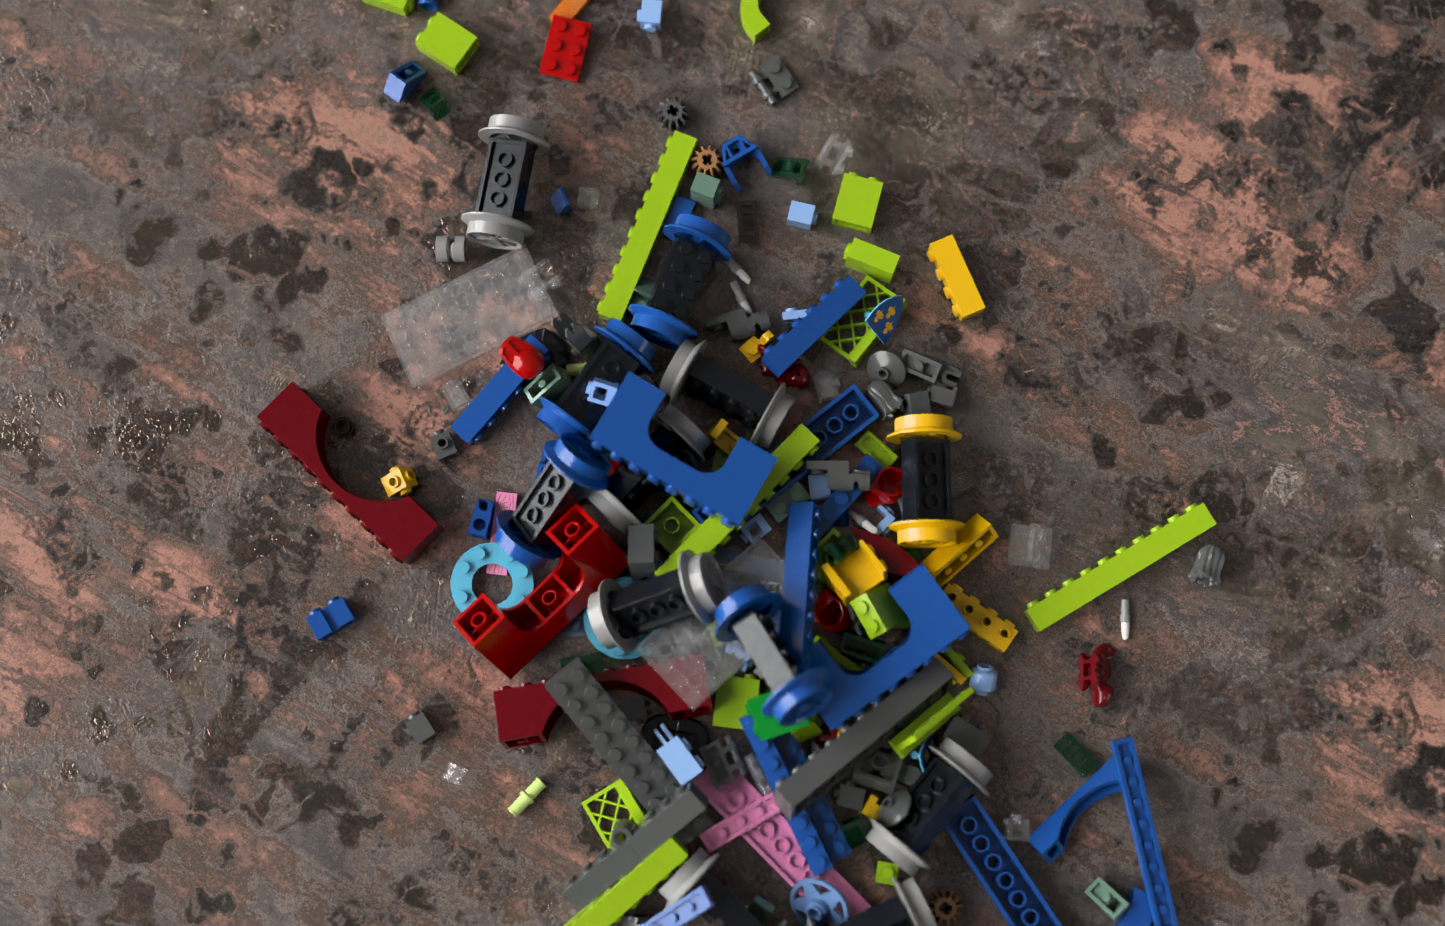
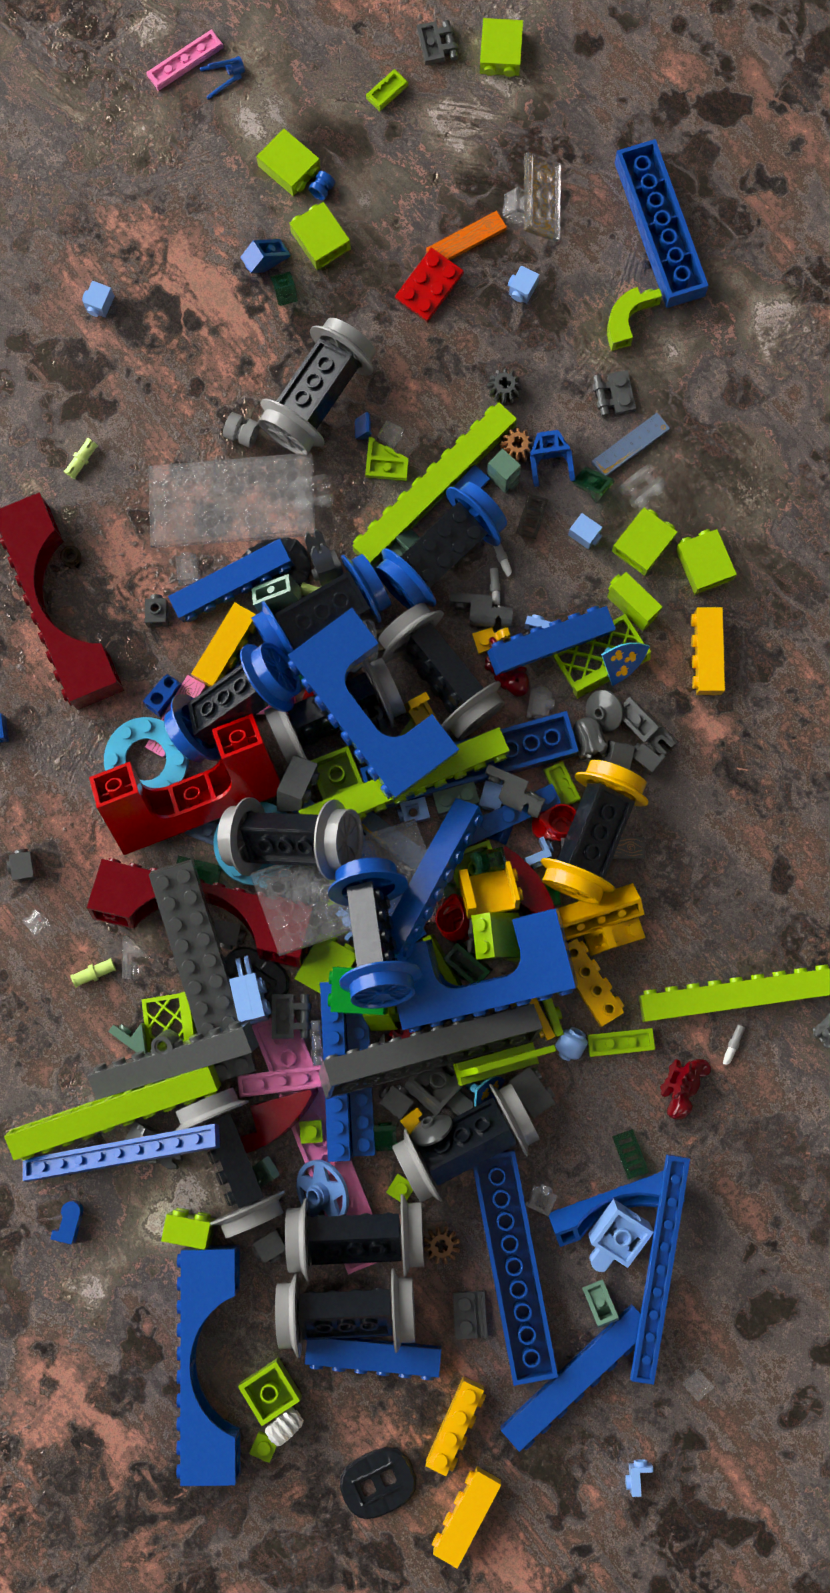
camera: 25 degrees right, 0 degrees up
yellow brick [380,465,419,497] -> none
red helmet [499,336,545,379] -> none
light blue brick [585,377,619,407] -> none
piece [848,509,877,534] -> none
clear bracket [1007,523,1053,570] -> none
none -> yellowish green pin [64,438,98,479]
none -> light blue brick [82,281,115,318]
none -> sand green slope [108,1023,148,1054]
none -> clear slope [122,936,152,980]
none -> yellow brick [191,602,256,687]
none -> dark red slope [240,1087,319,1153]
none -> lime plate [299,1120,323,1144]
none -> lime wing [365,437,409,481]
none -> yellow bracket [584,917,646,956]
none -> lime plate [587,1028,655,1057]
none -> light blue brick [588,1199,654,1272]
none -> sand blue tile [591,413,670,479]
none -> lime brick [676,529,737,595]

